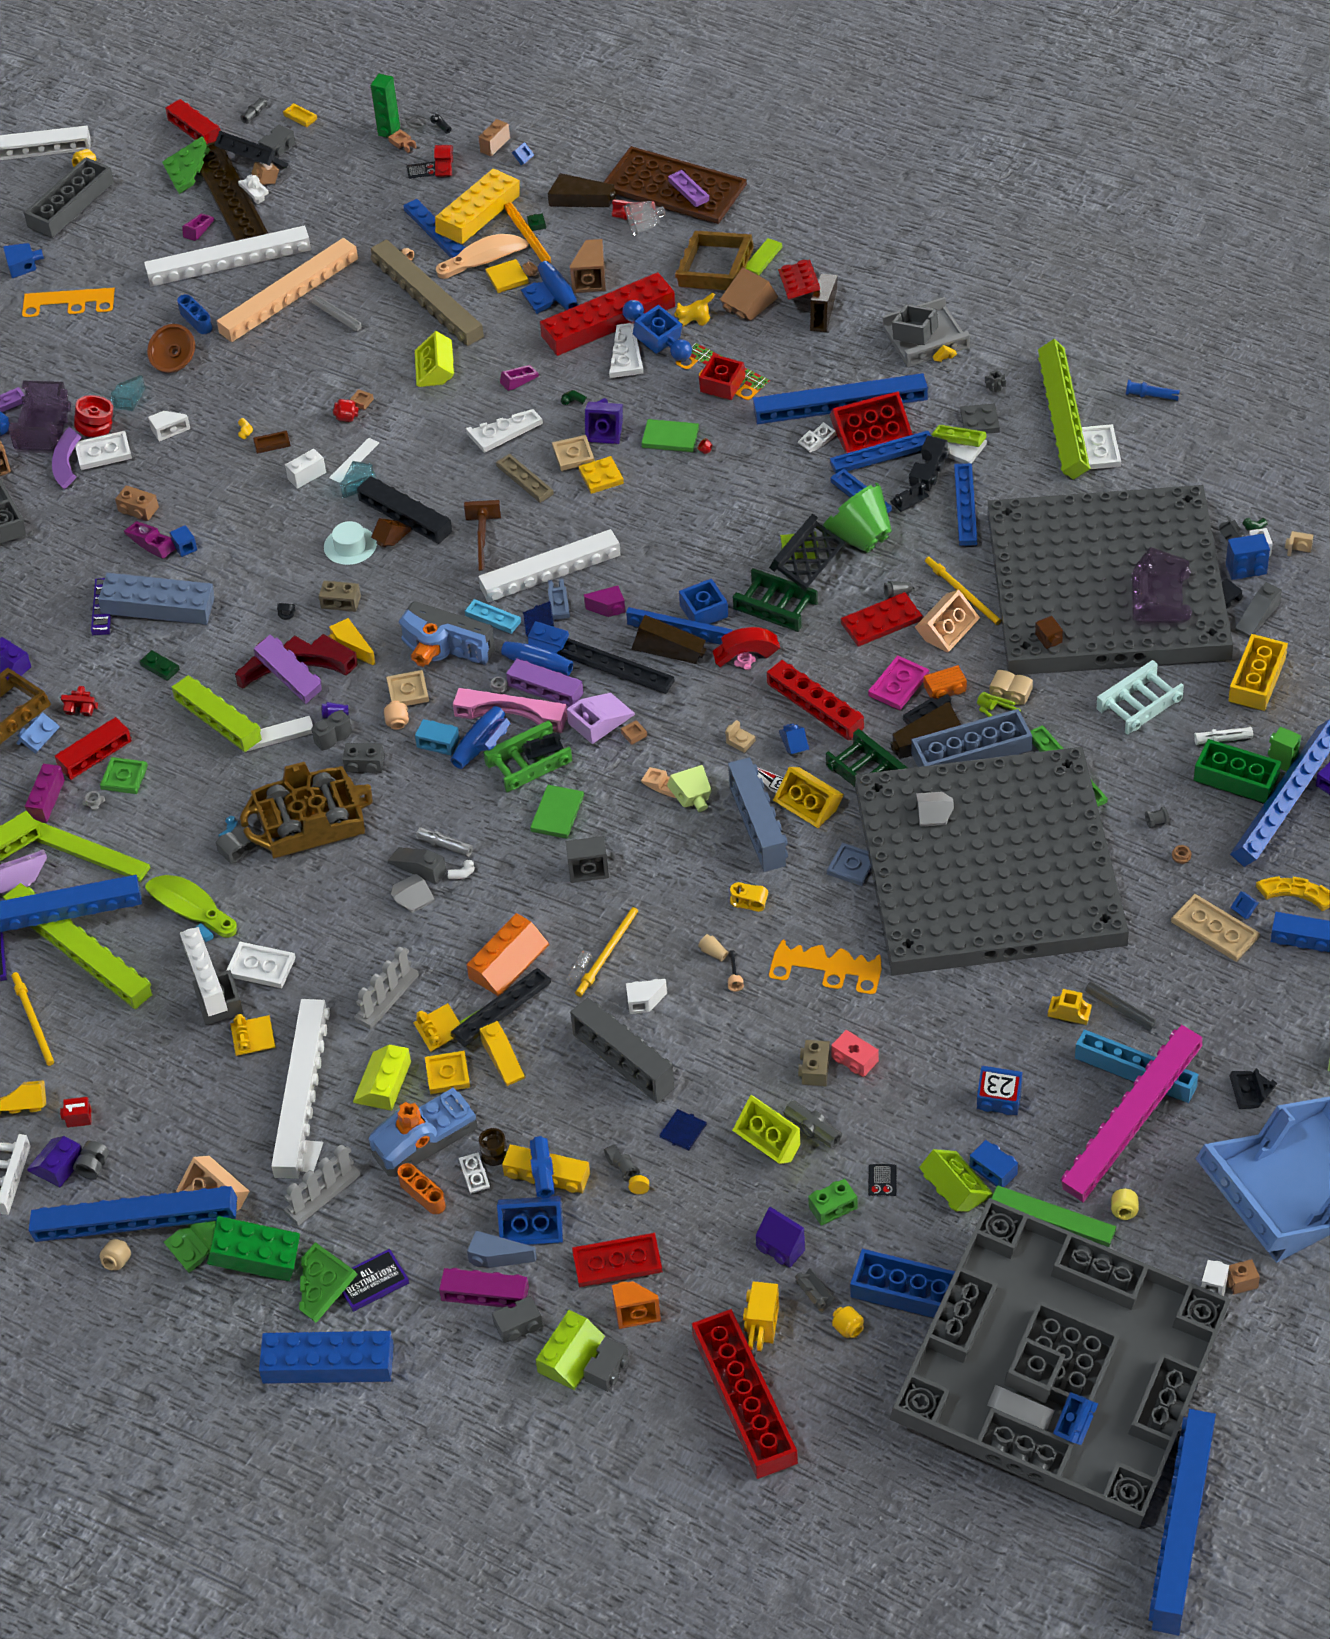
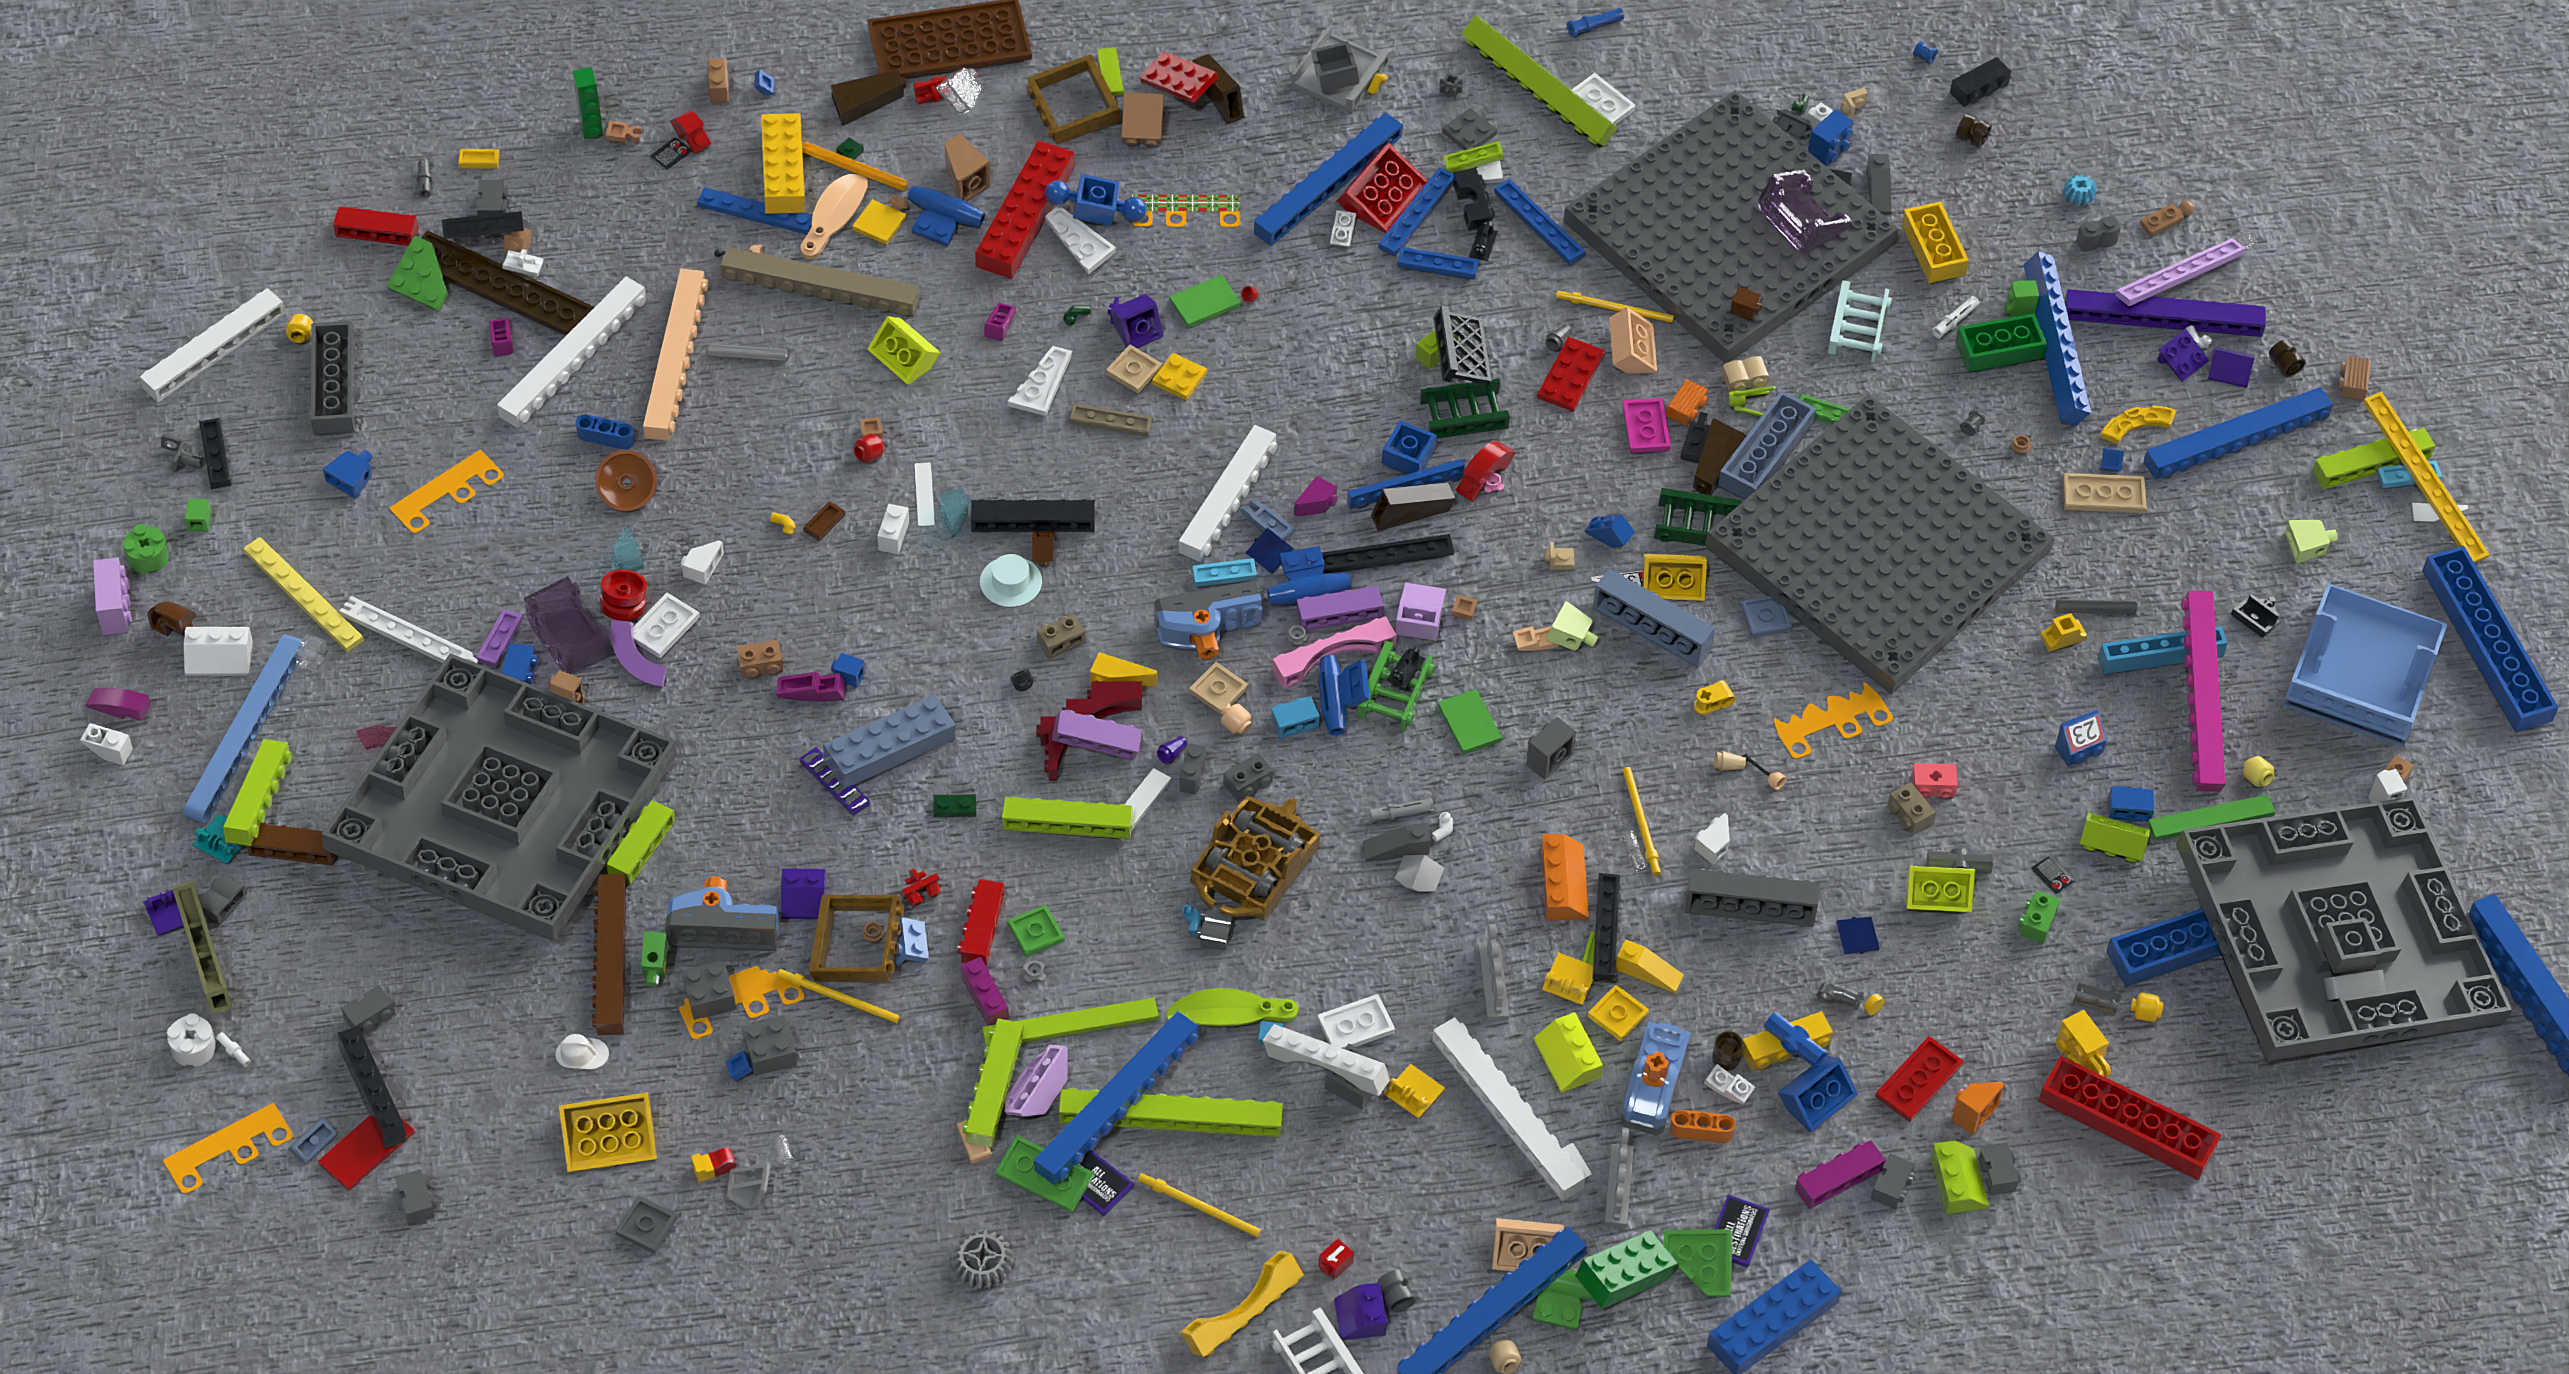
camera: 45 degrees left, 5 degrees up
black arm [430,114,451,134] -> none
reddish brown piece [464,500,501,571] -> none
sand blue slope [467,1231,537,1268] -> none
medium lavender plate [668,170,709,207] -> none
yellow animal [674,293,715,327] -> none
red brick [699,354,745,400] -> none
dark purple slope [755,1207,805,1268] -> none
red brick [767,660,864,741] -> none
bright green cone [823,483,892,553] -> none
light grey slope [916,792,954,827] -> none
blue brick [1053,1392,1098,1445] -> none

